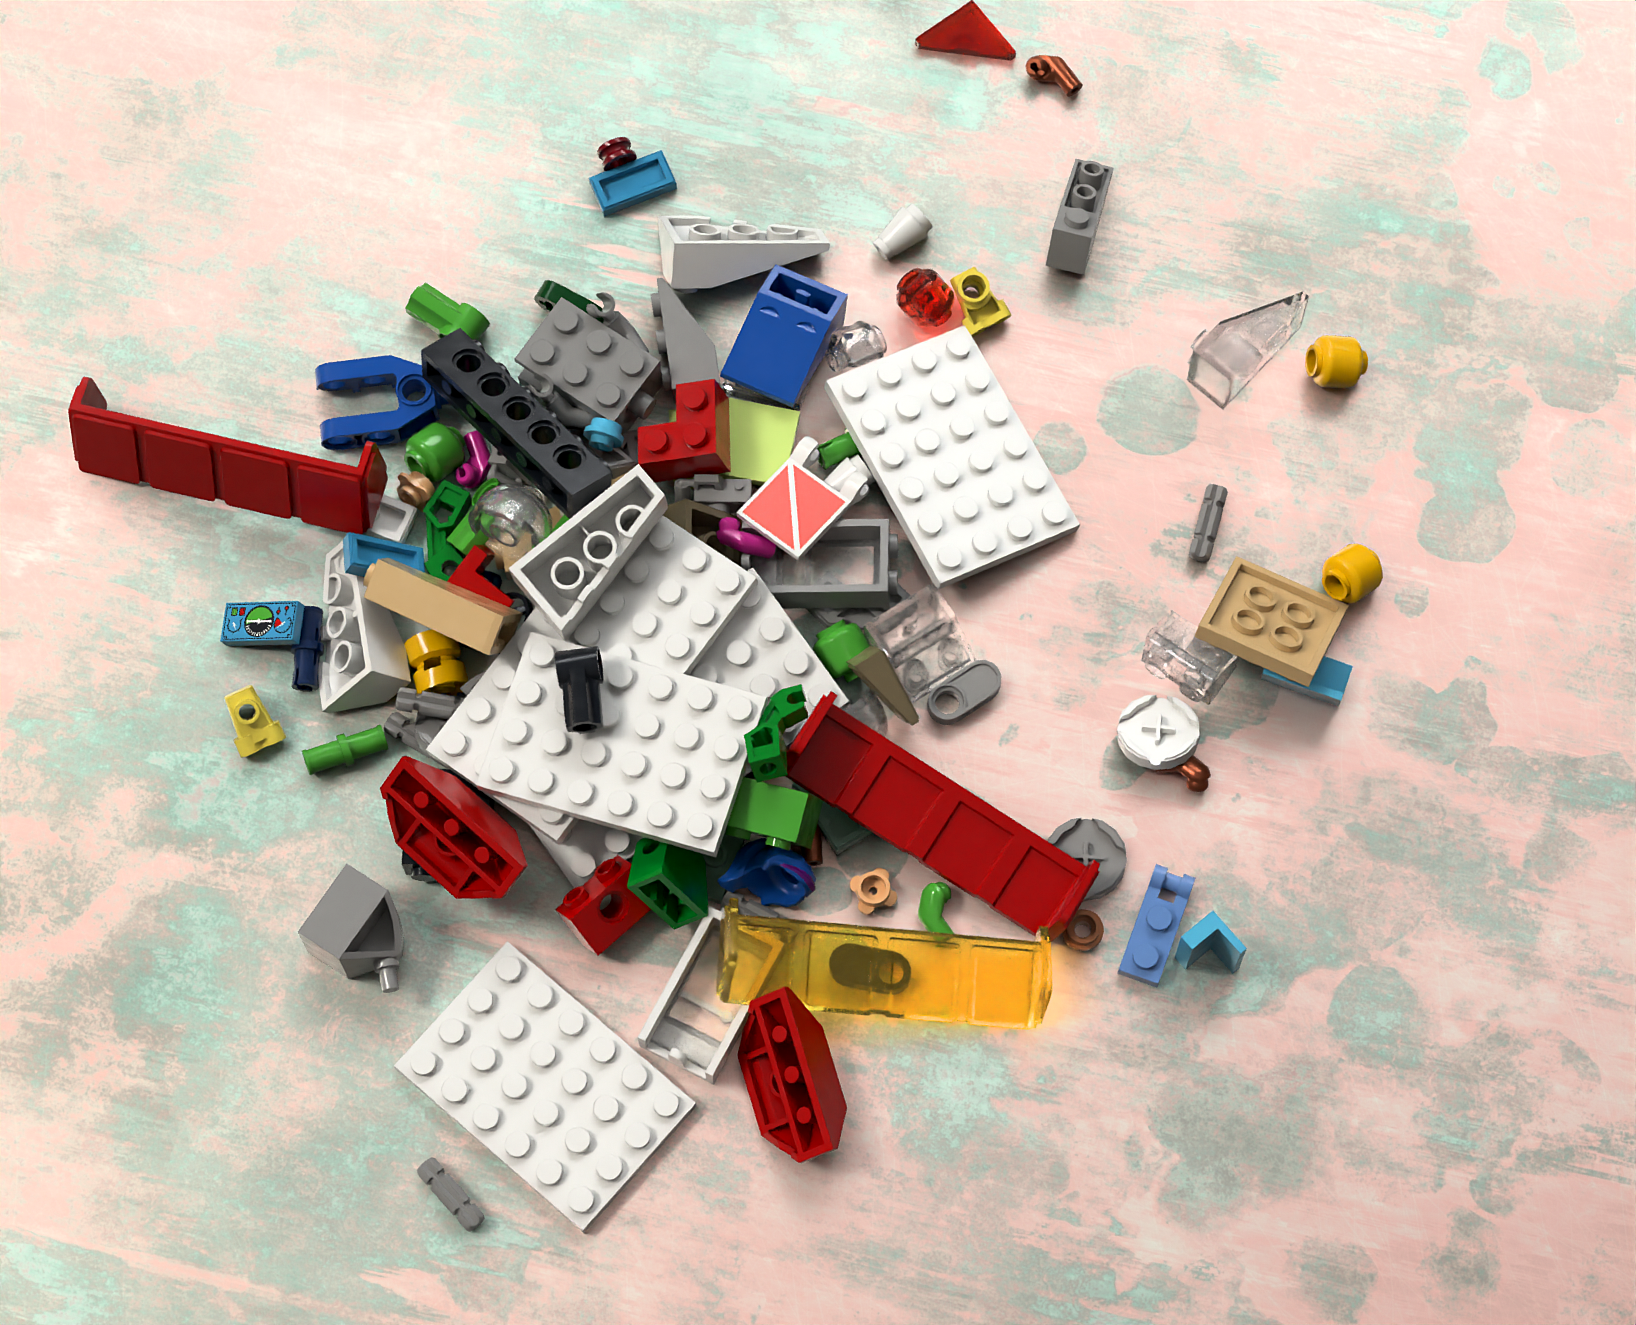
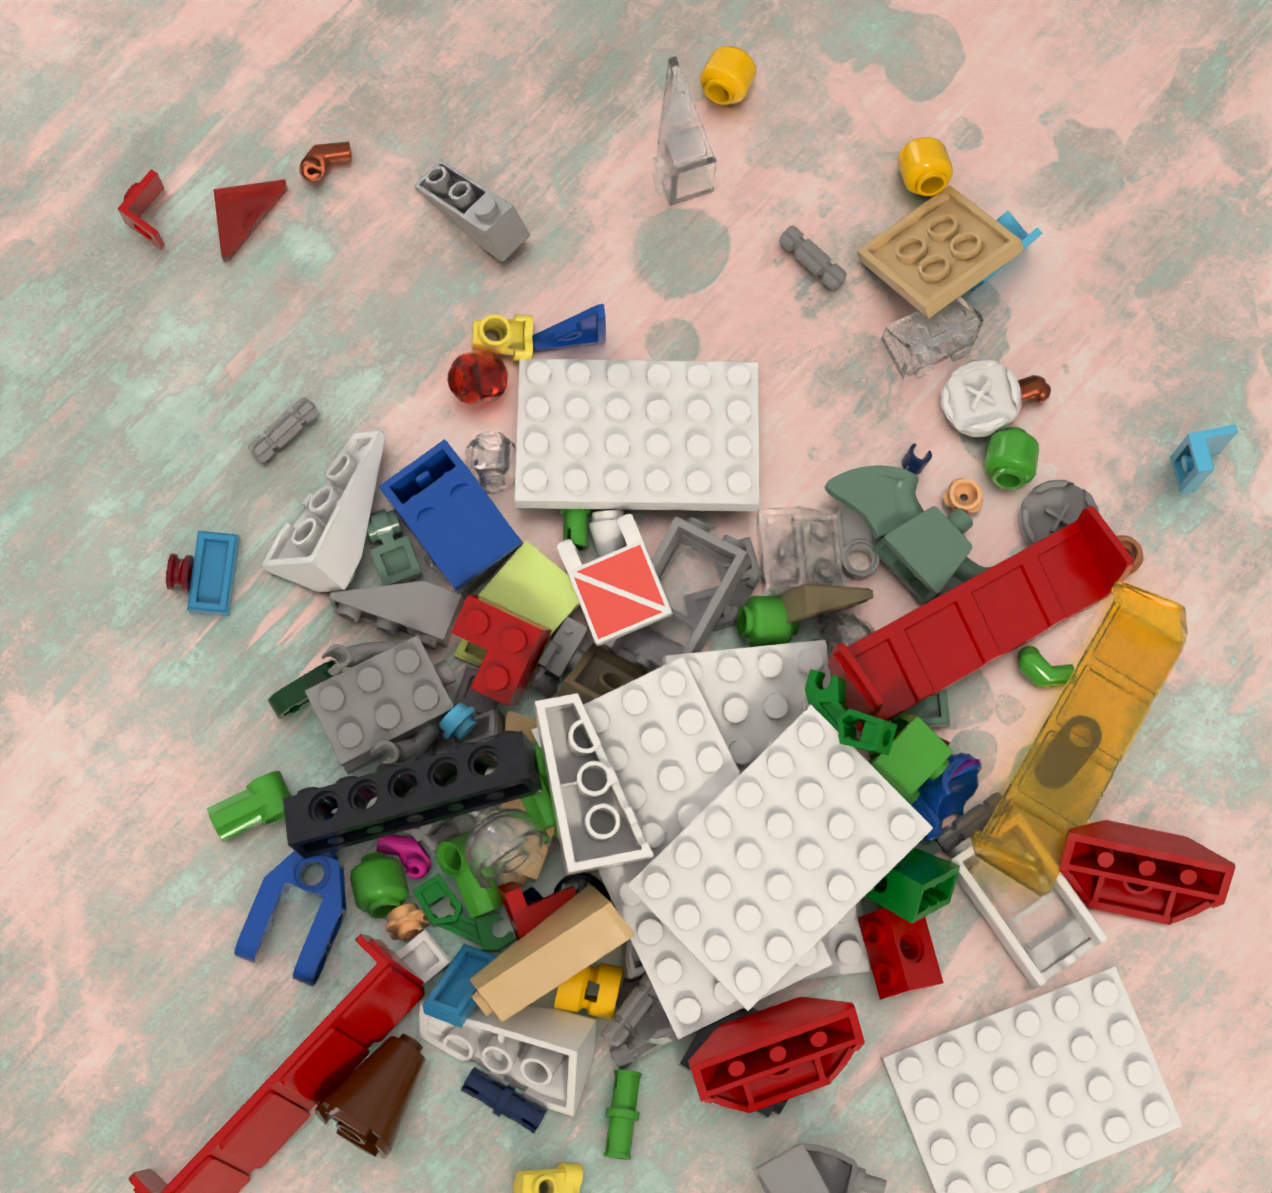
camera: 65 degrees left, 5 degrees up
dark azure tile [220,601,305,646] -> none
black piece [555,646,604,734] -> none
dark pink arm [716,517,776,559] -> none
light nougat plate [850,868,897,915] -> none
white cone [873,203,933,260] -> none
medium blue plate [1117,864,1196,988] -> none
none -> light grey axle [248,397,319,463]
none -> reddish brown cone [315,1034,425,1159]
none -> sand green plate [367,509,423,586]
none -> blue tile [532,304,606,351]
none -> sand green torso [825,443,993,605]
none -> light nougat plate [944,478,983,514]
none -> bright green head [985,427,1039,489]

